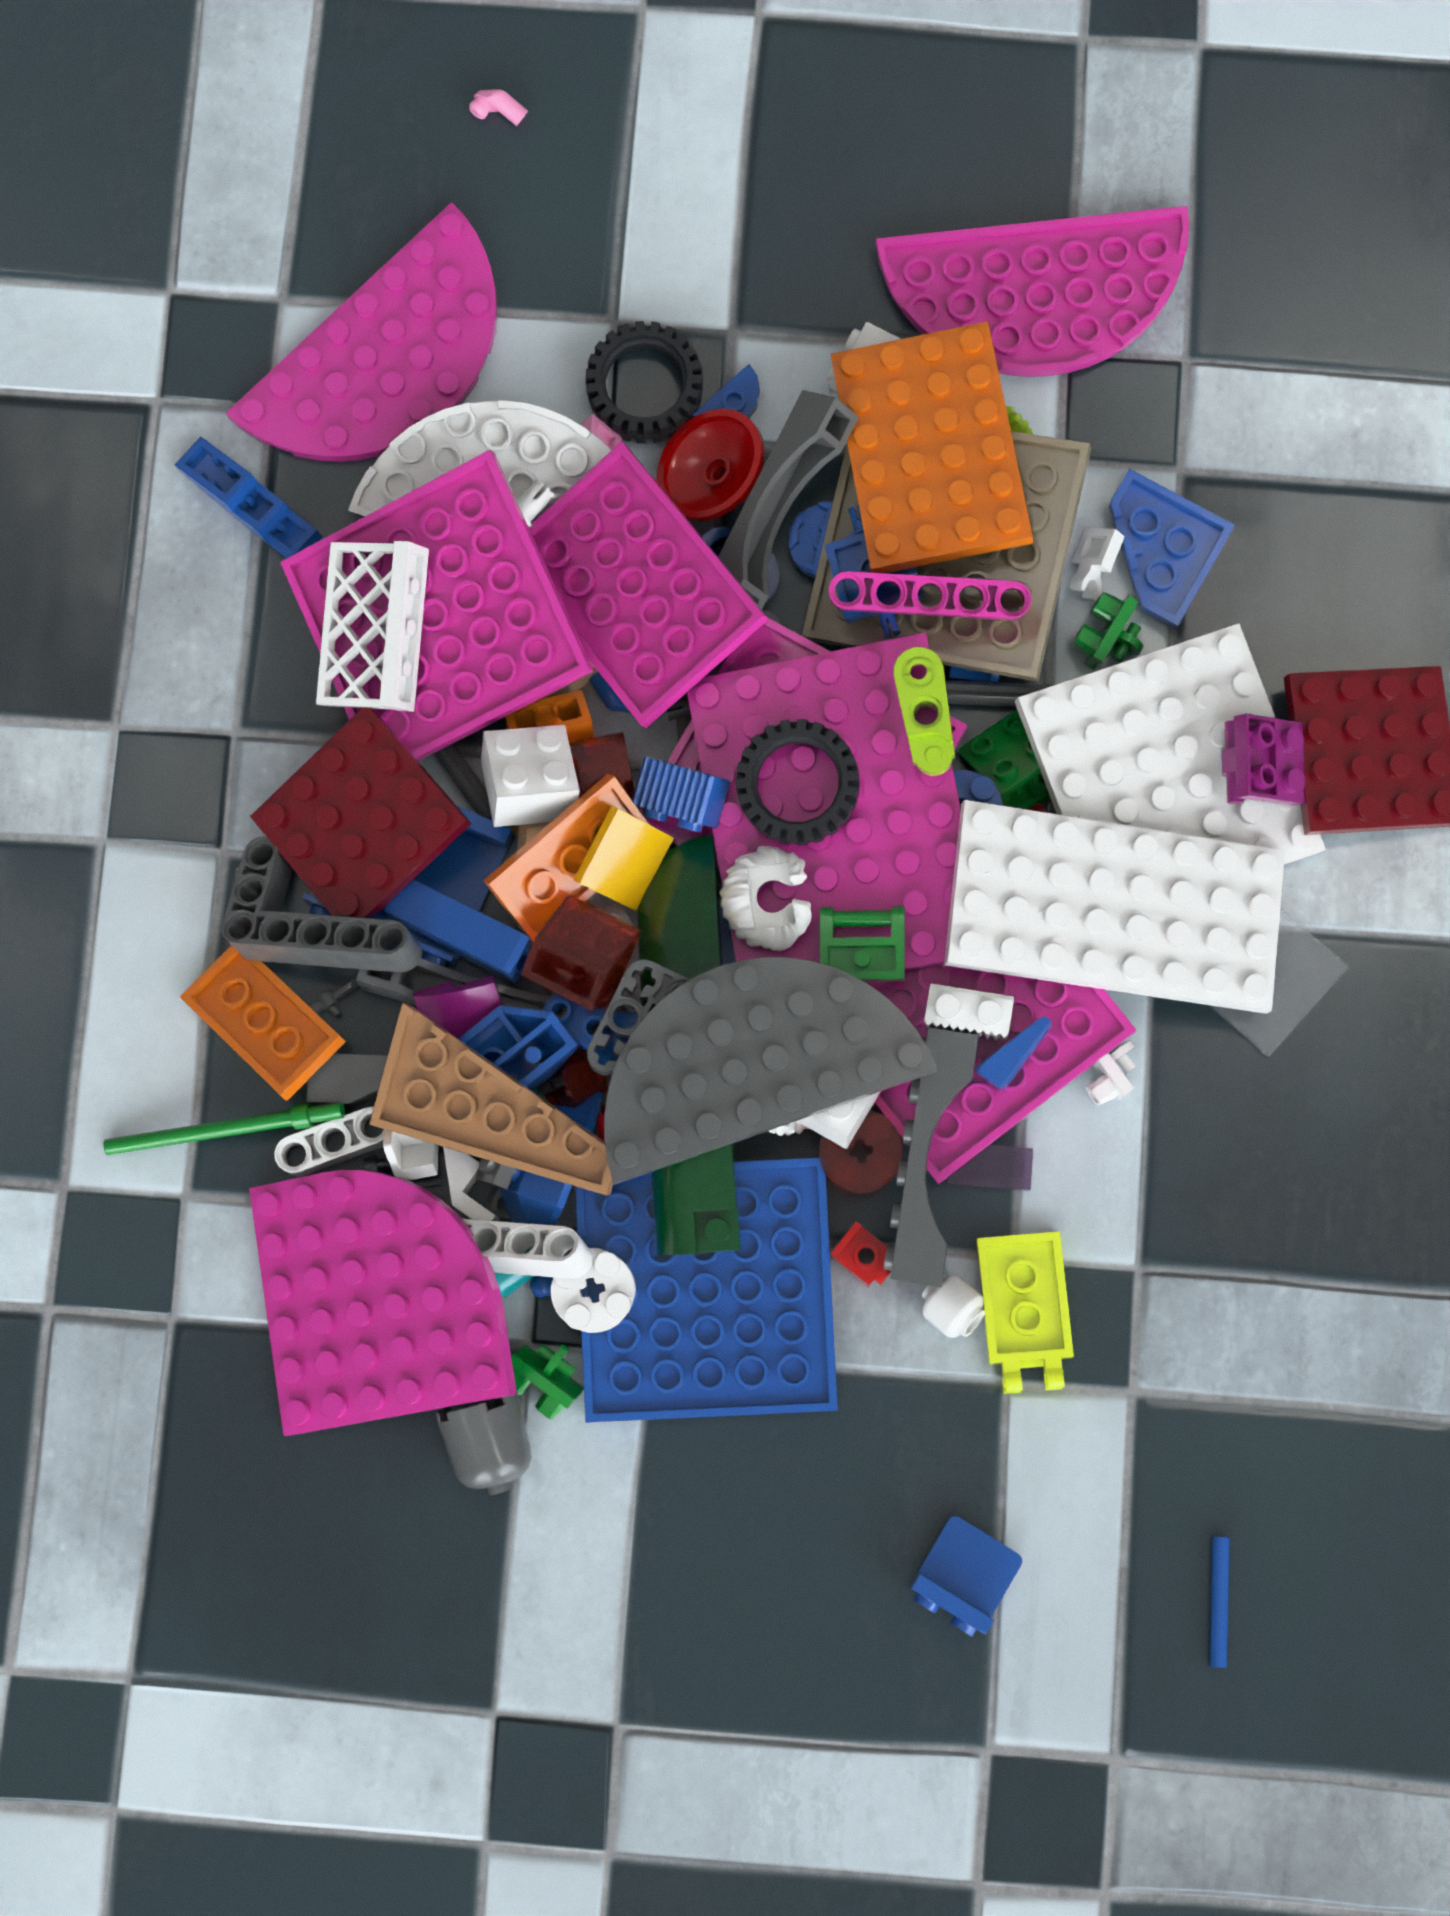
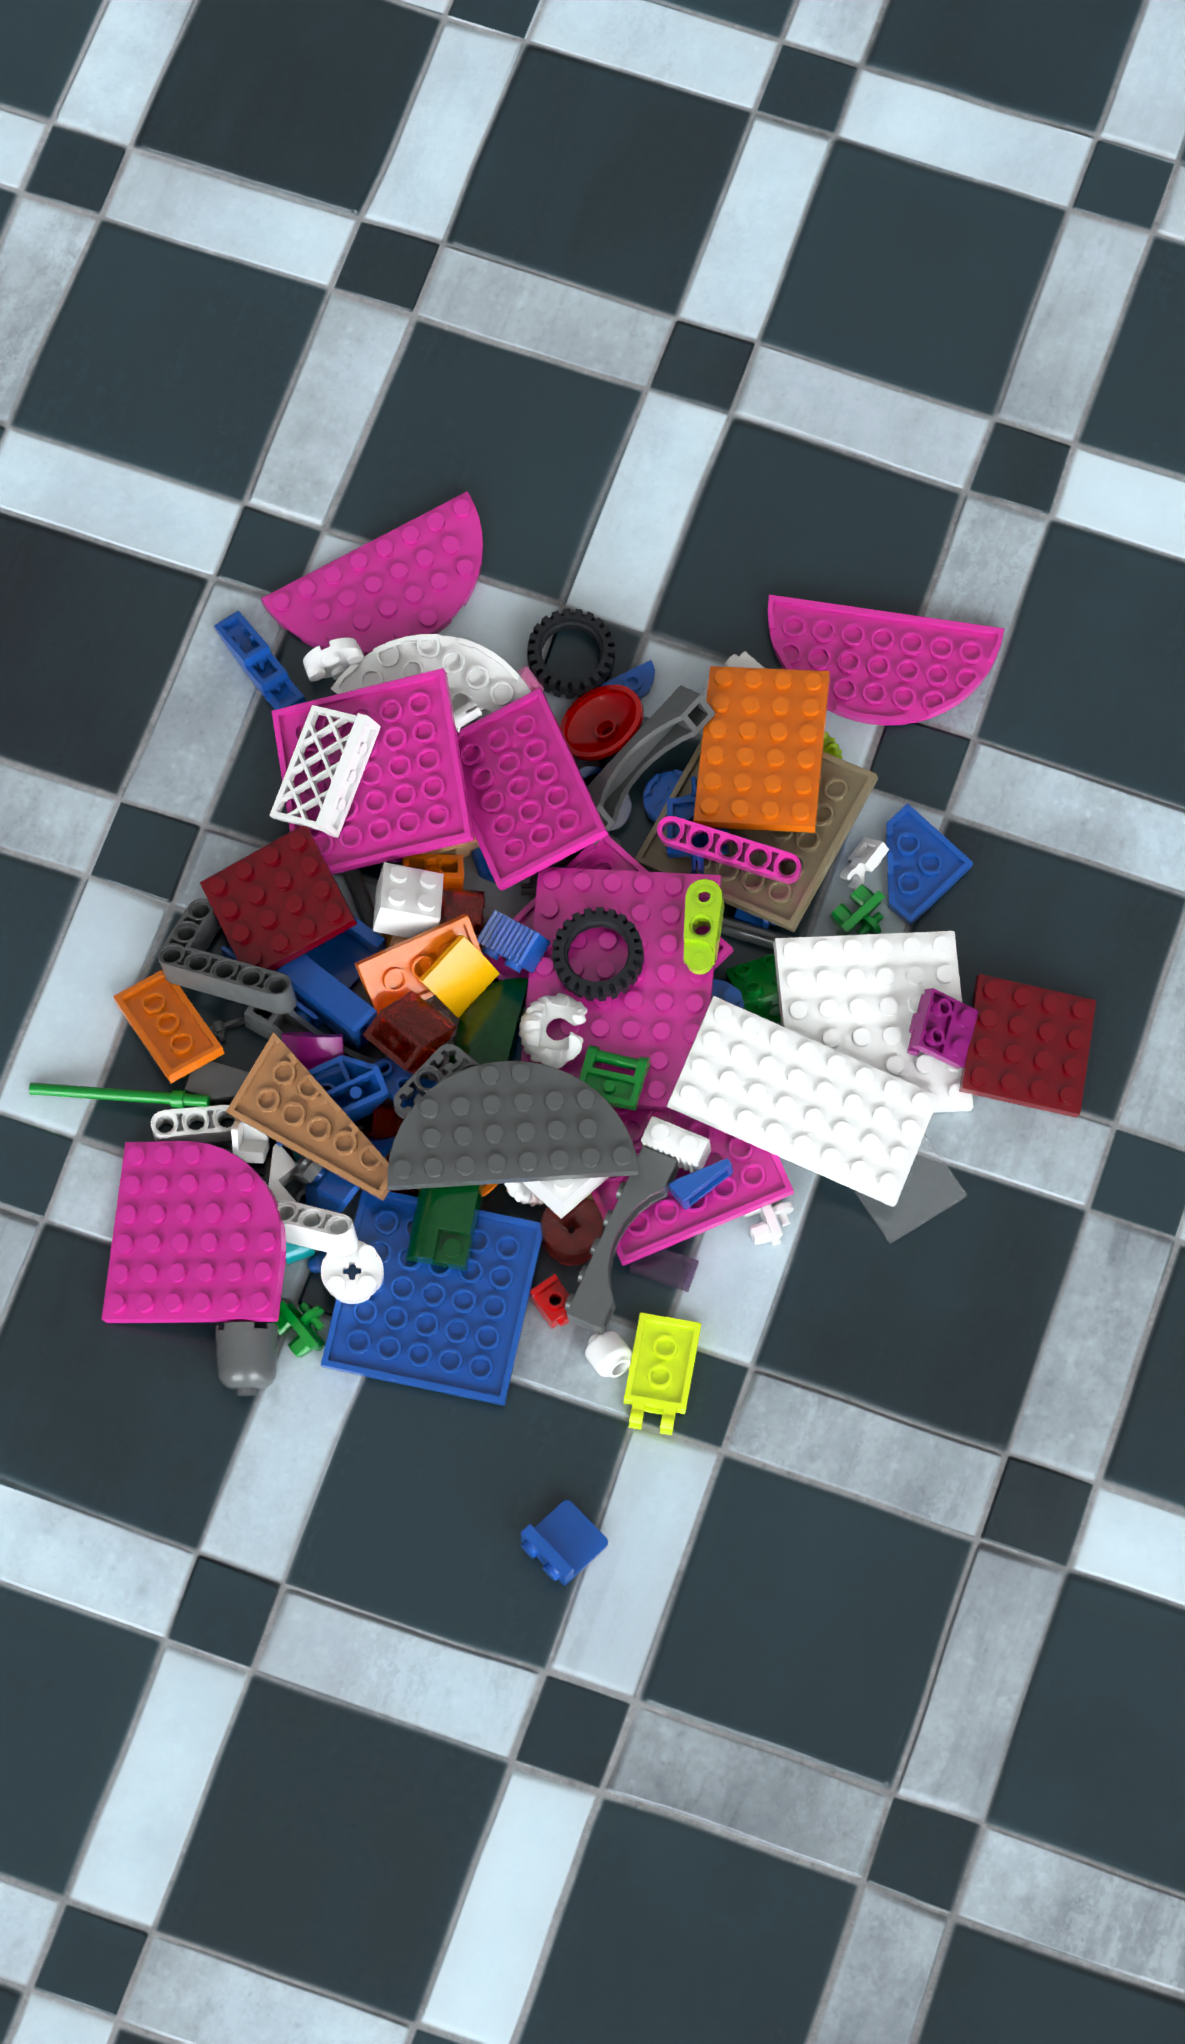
camera: 10 degrees right, 10 degrees down
bright pink arm [469,89,528,126] -> none
blue bar [1210,1536,1230,1668] -> none
none -> white plate [303,638,364,682]

